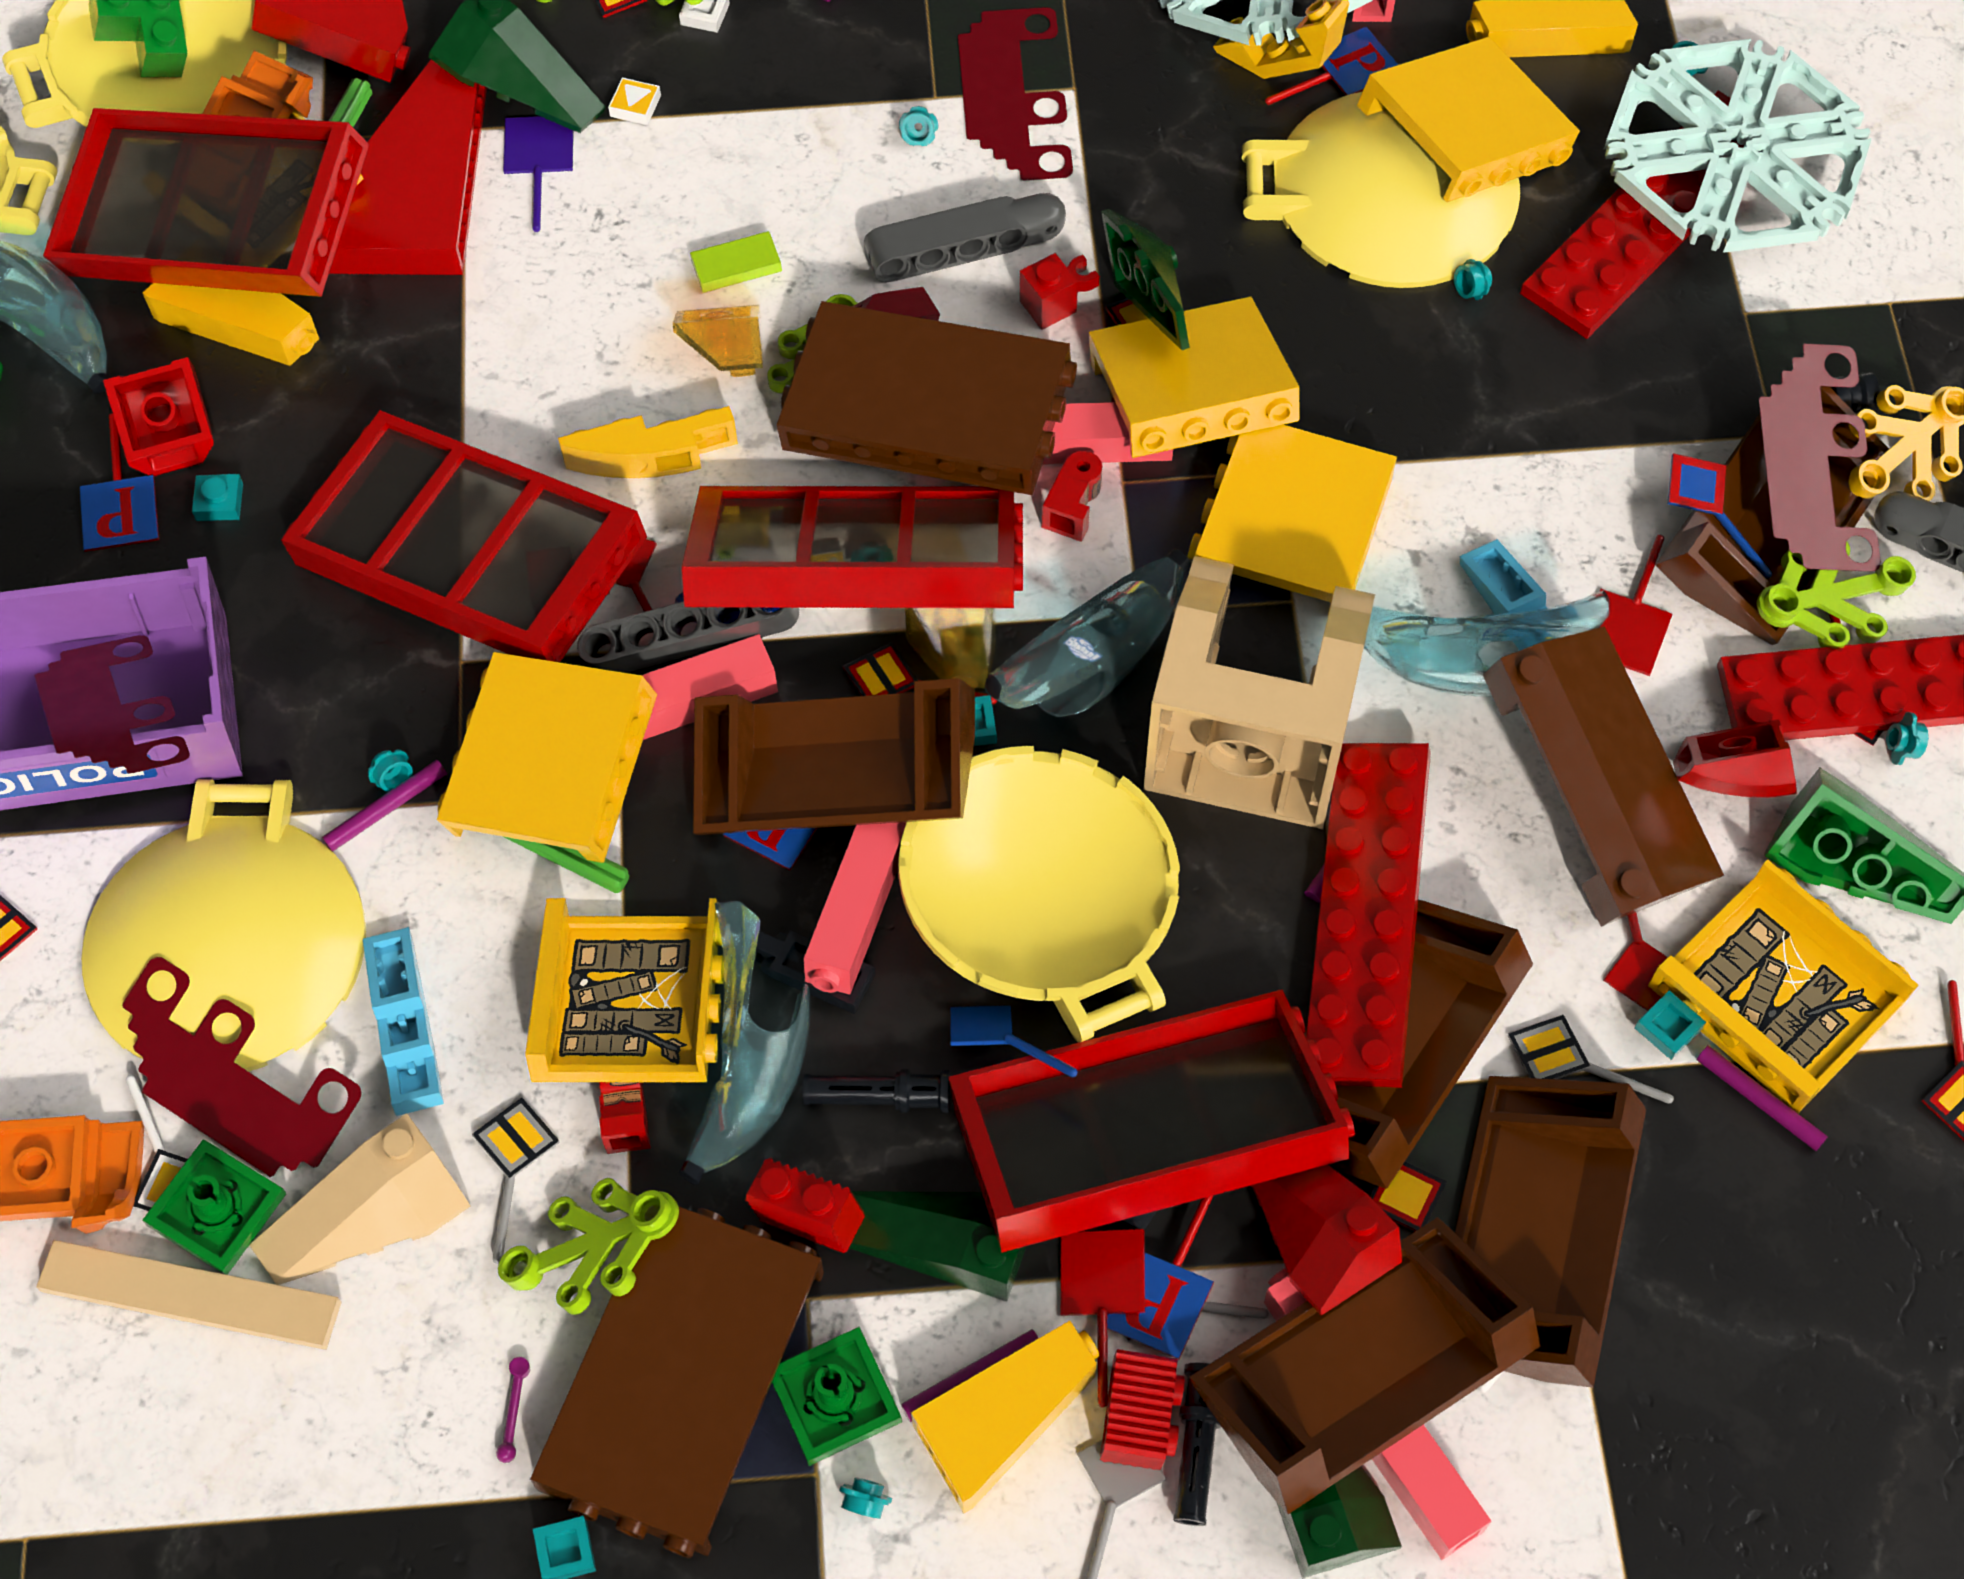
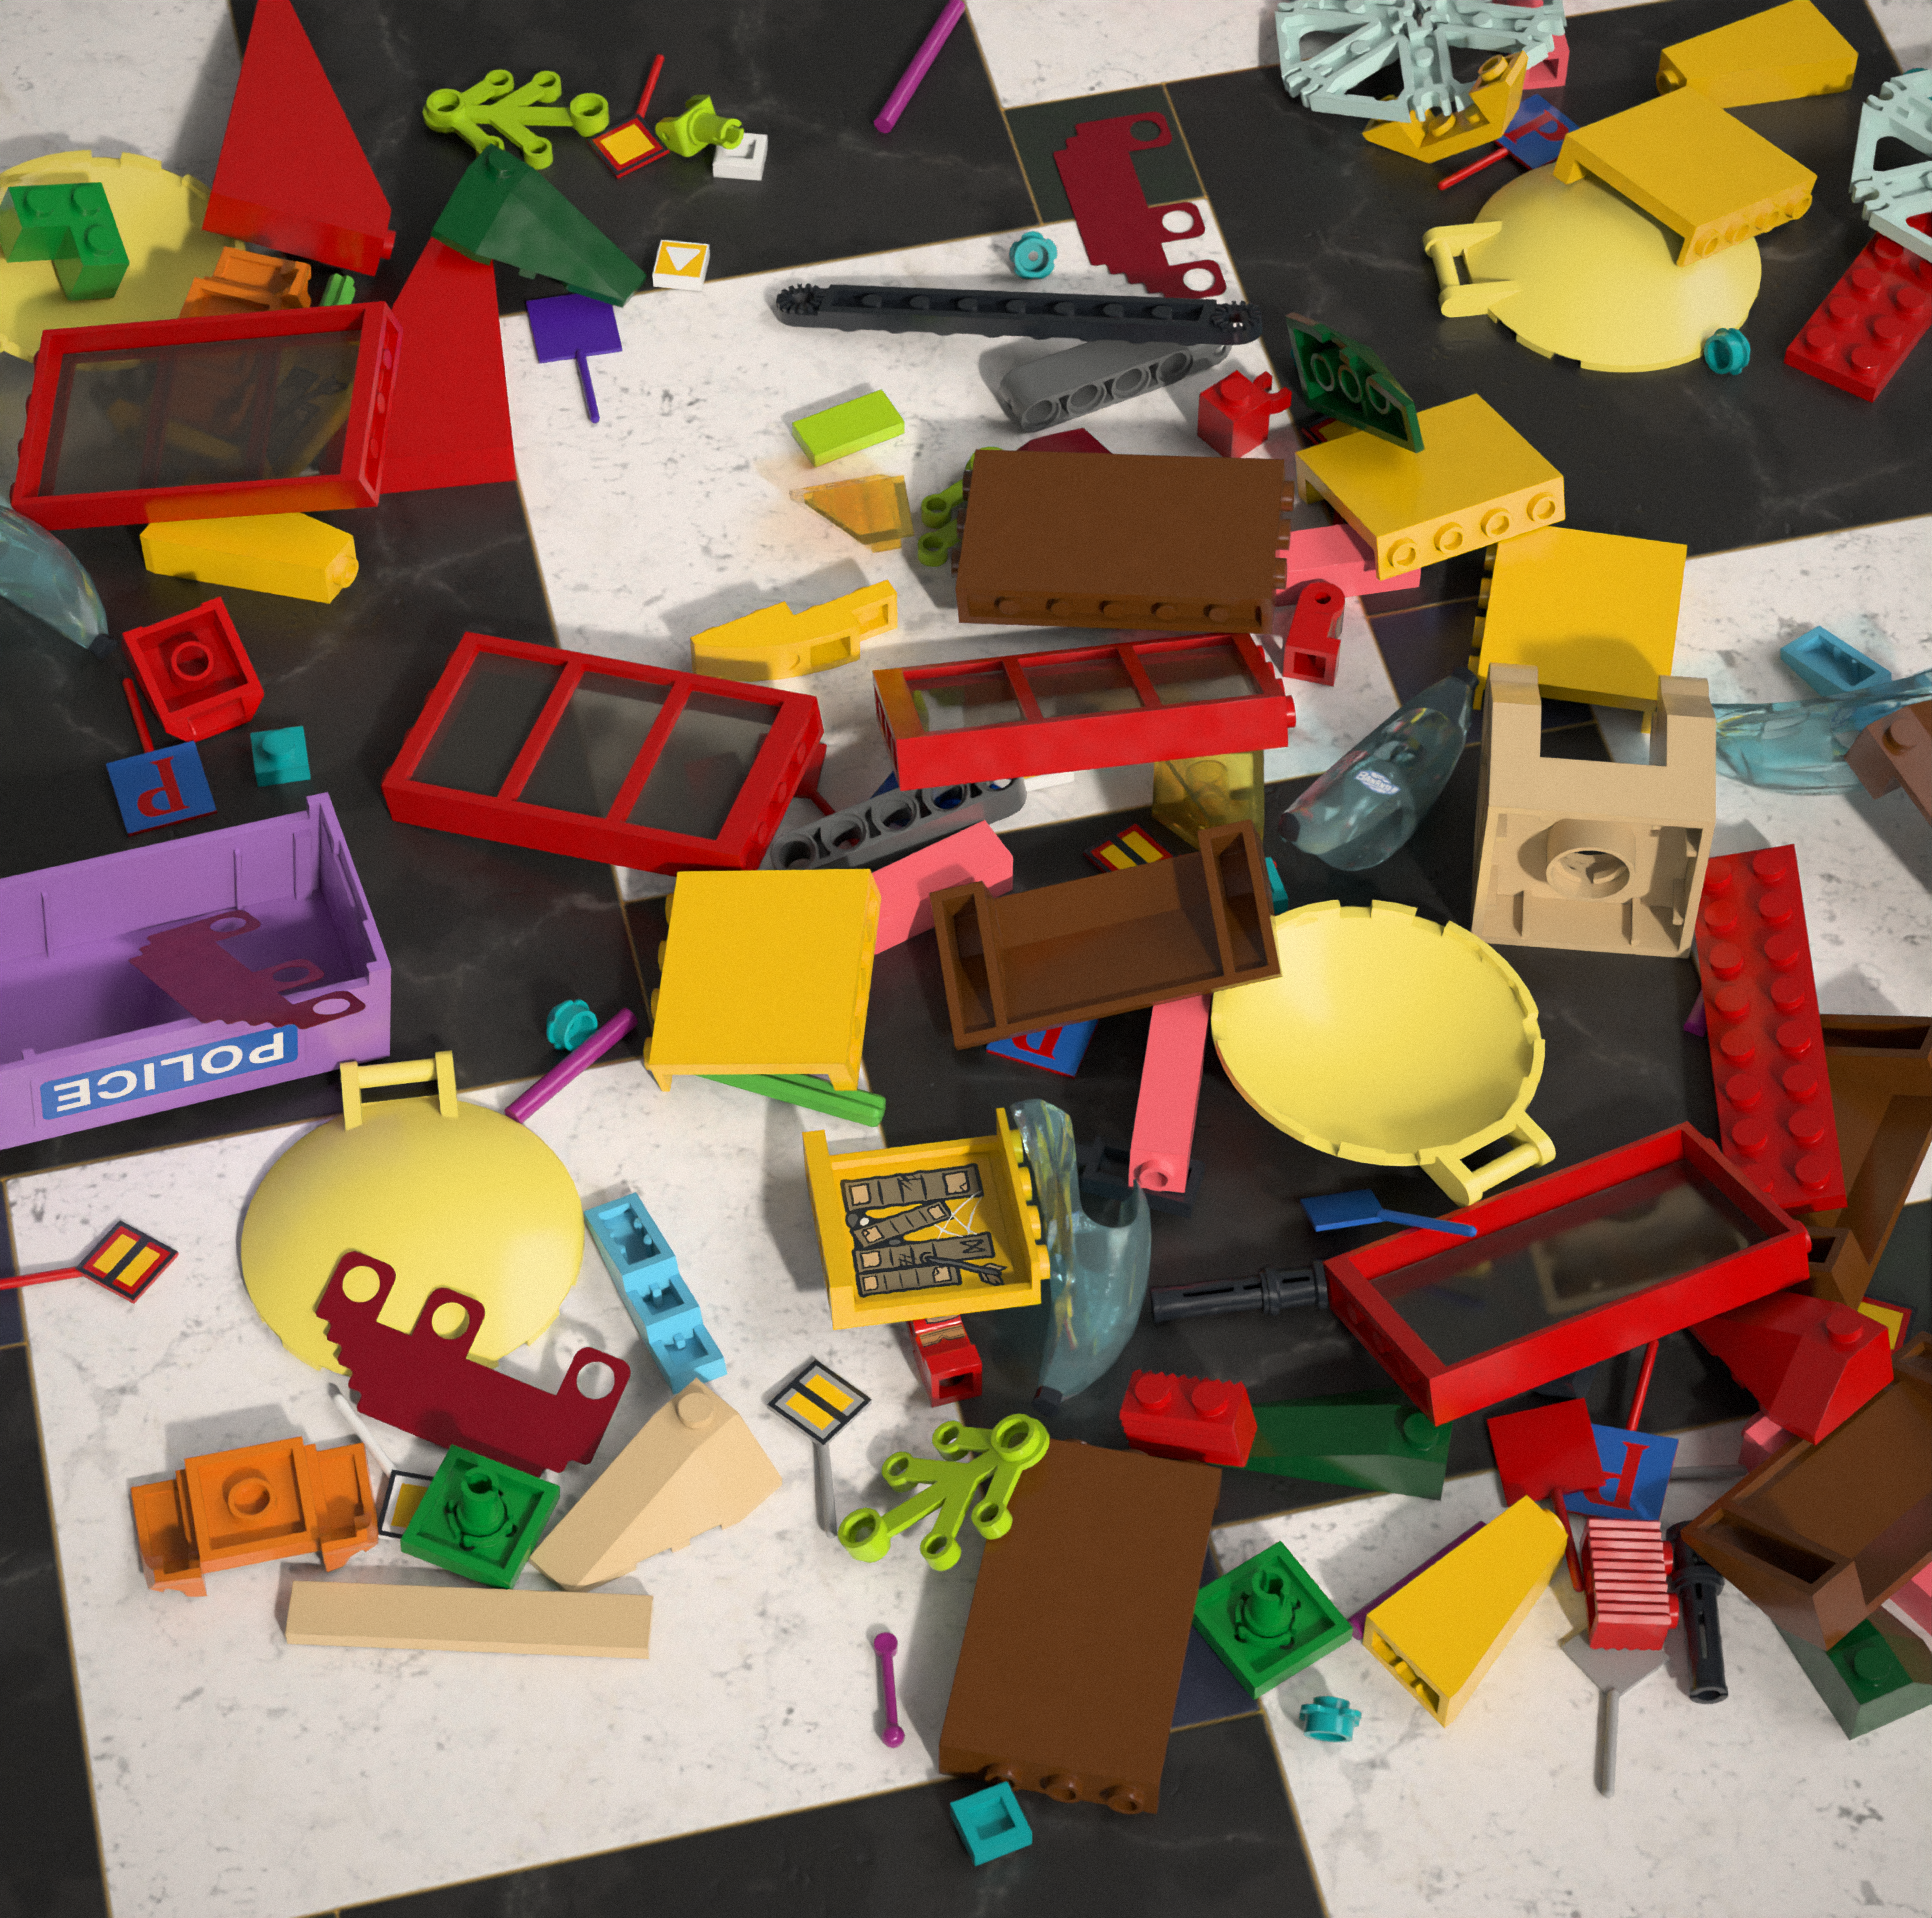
camera: 10 degrees left, 10 degrees down
none -> black plate [776,283,1263,346]

